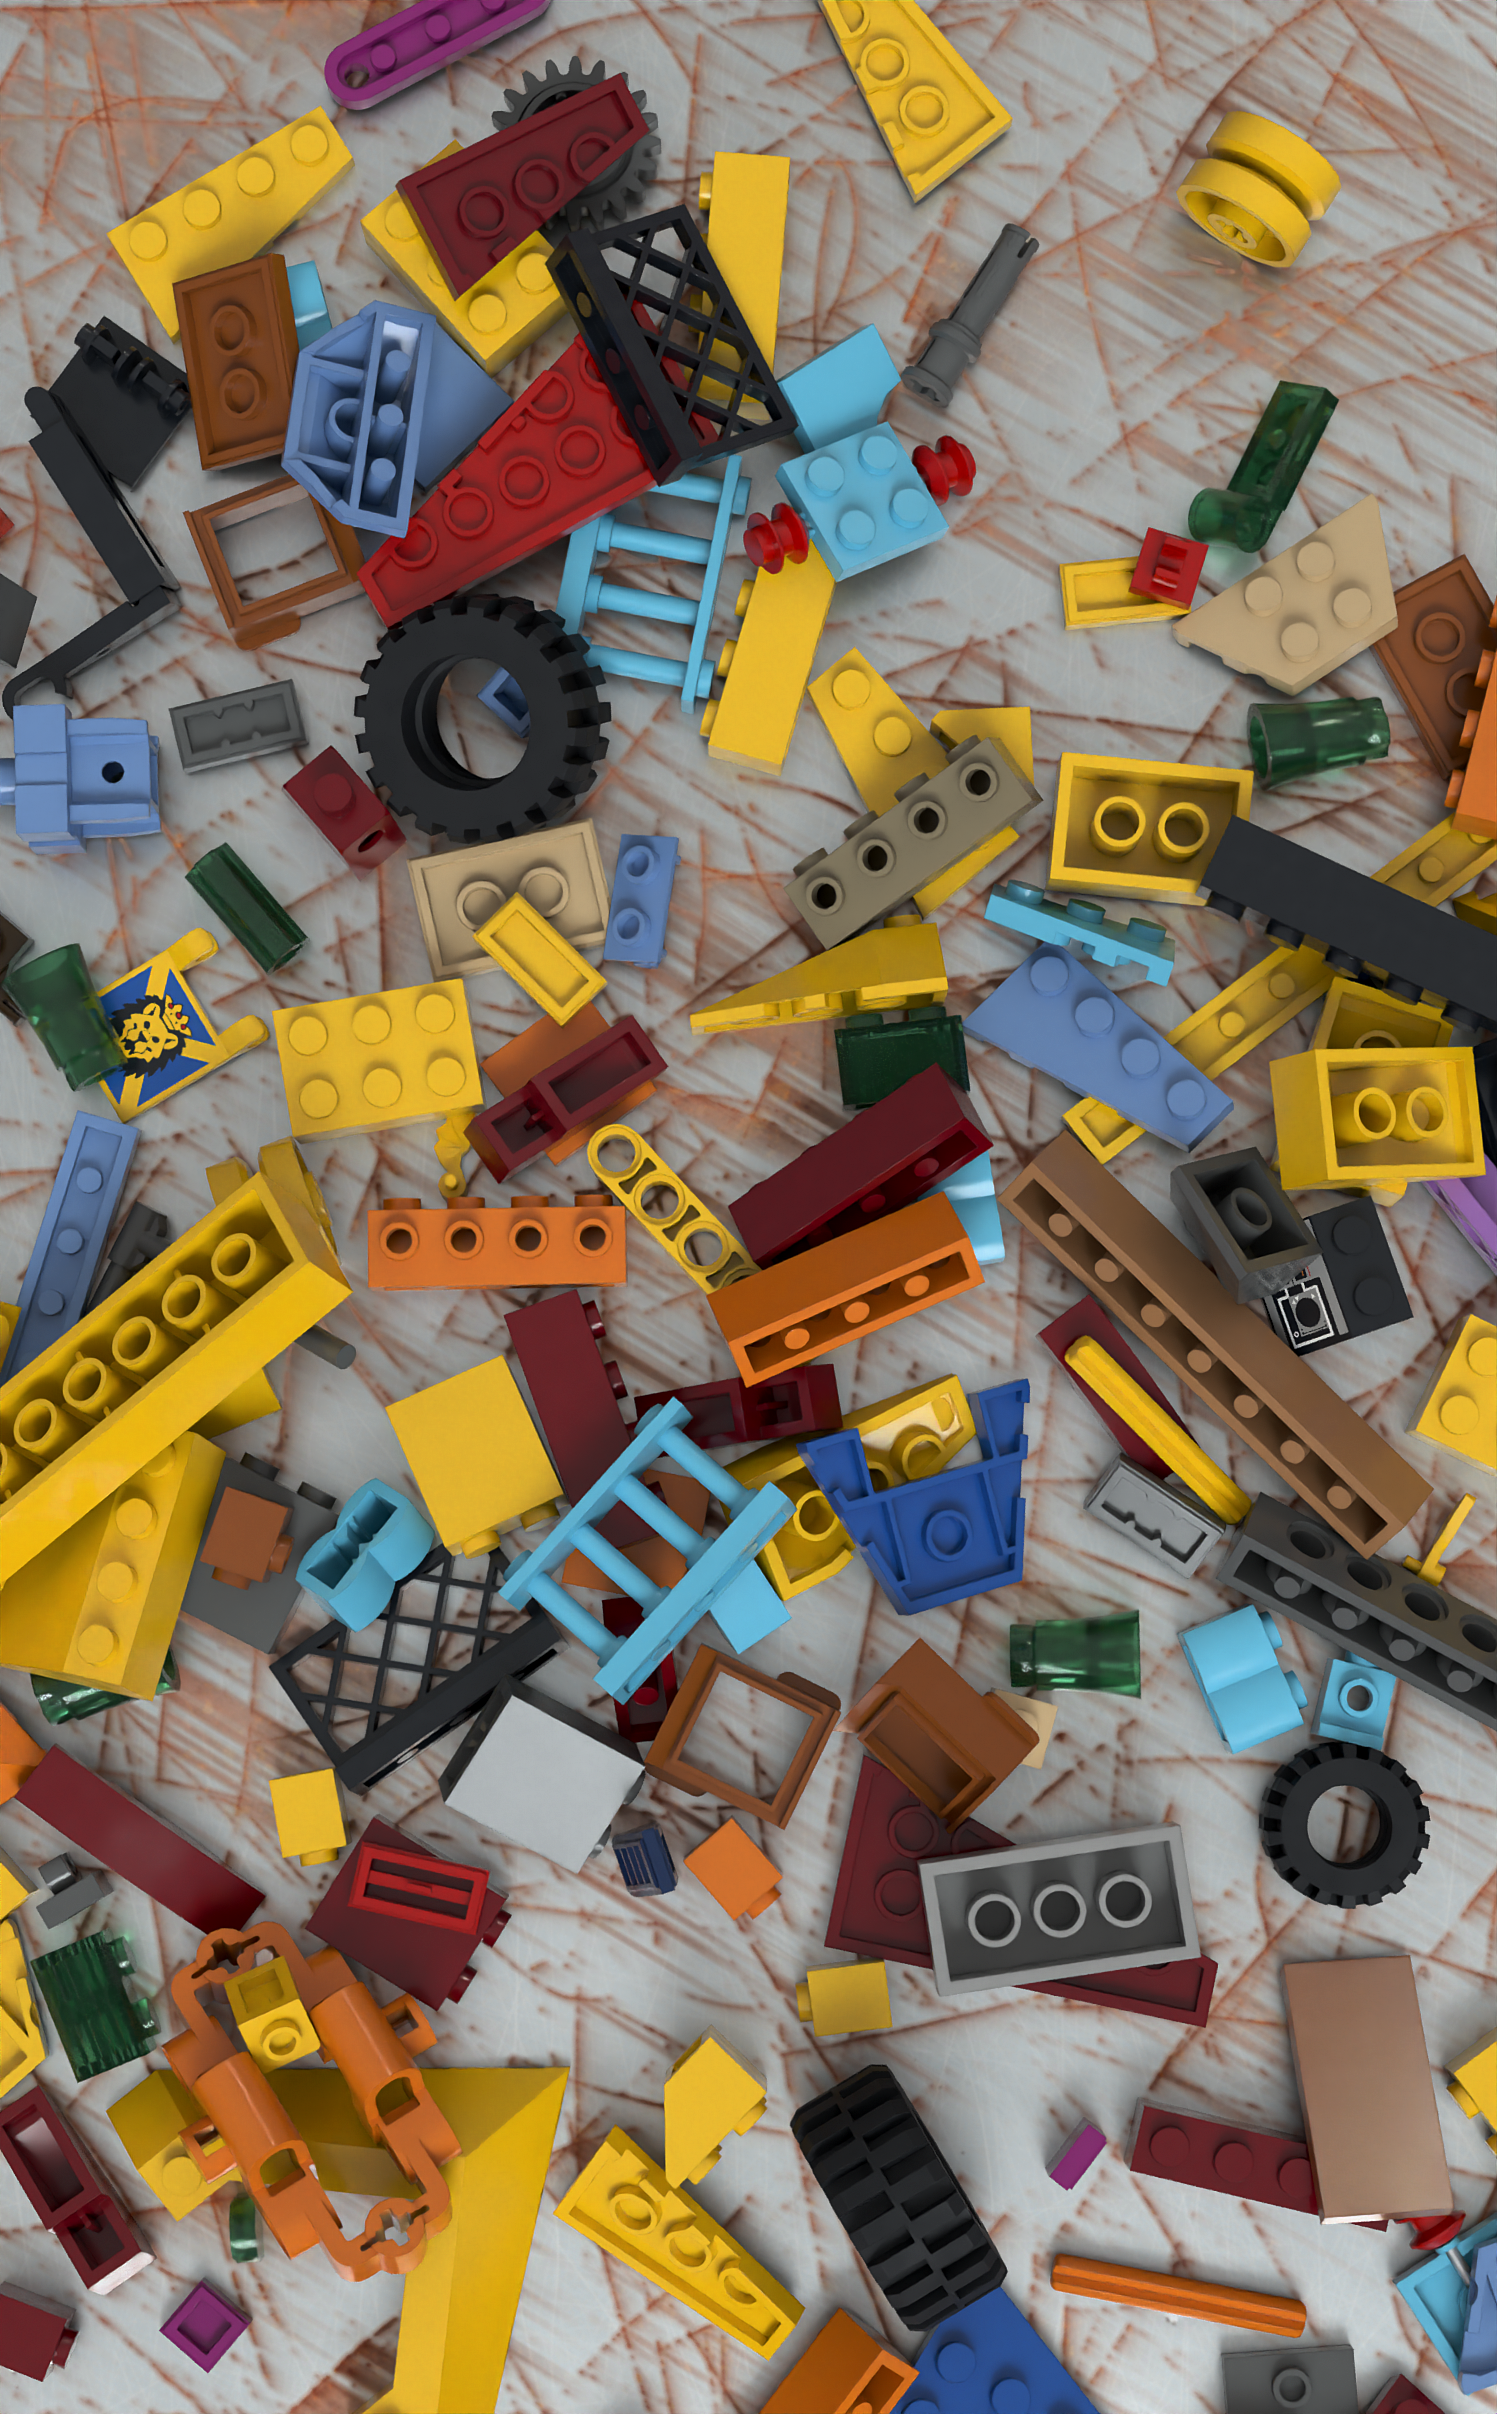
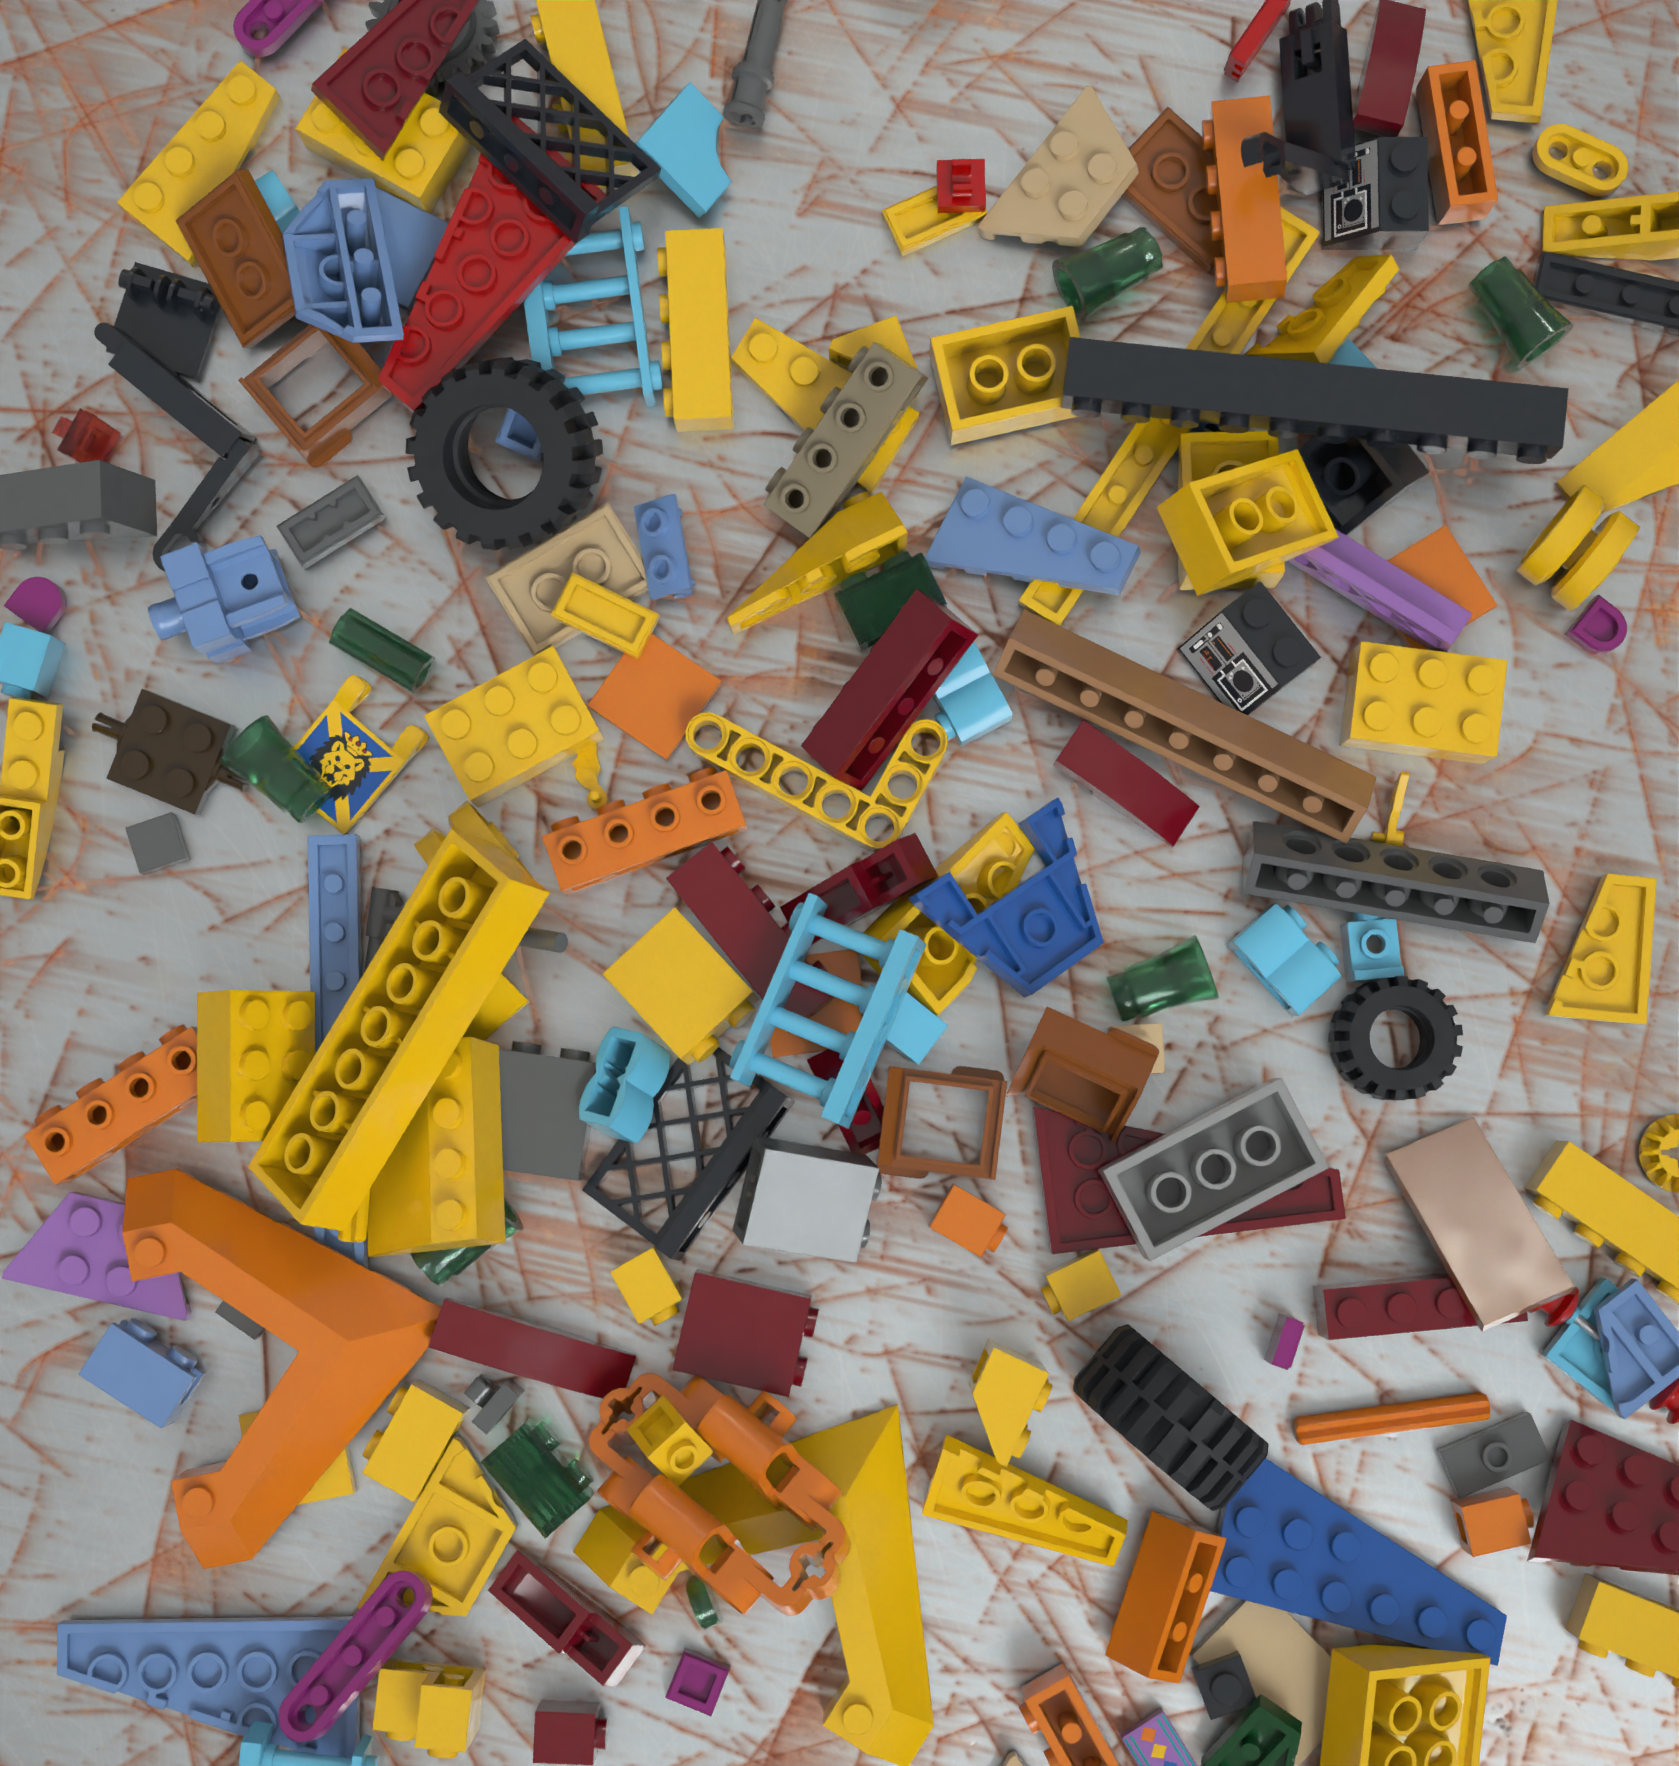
camera: 15 degrees left, 0 degrees up
dark orange brick [199,1486,295,1591] -> none
dark red torso [282,745,408,881] -> none
red tile [348,1840,491,1935] -> none
dark red slope [463,1015,668,1185] -> none
dark blue slope [612,1821,678,1897] -> none
orange brick [706,1191,985,1388] -> none
medium azure plate [743,421,976,582] -> none
medium azure wing [984,880,1175,987] -> none
yellow axle [1064,1335,1252,1525] -> none
plate [1083,1452,1226,1579] -> none
dark grey slope [1170,1147,1324,1305] -> none
clear green plate [1188,380,1339,553] -> none

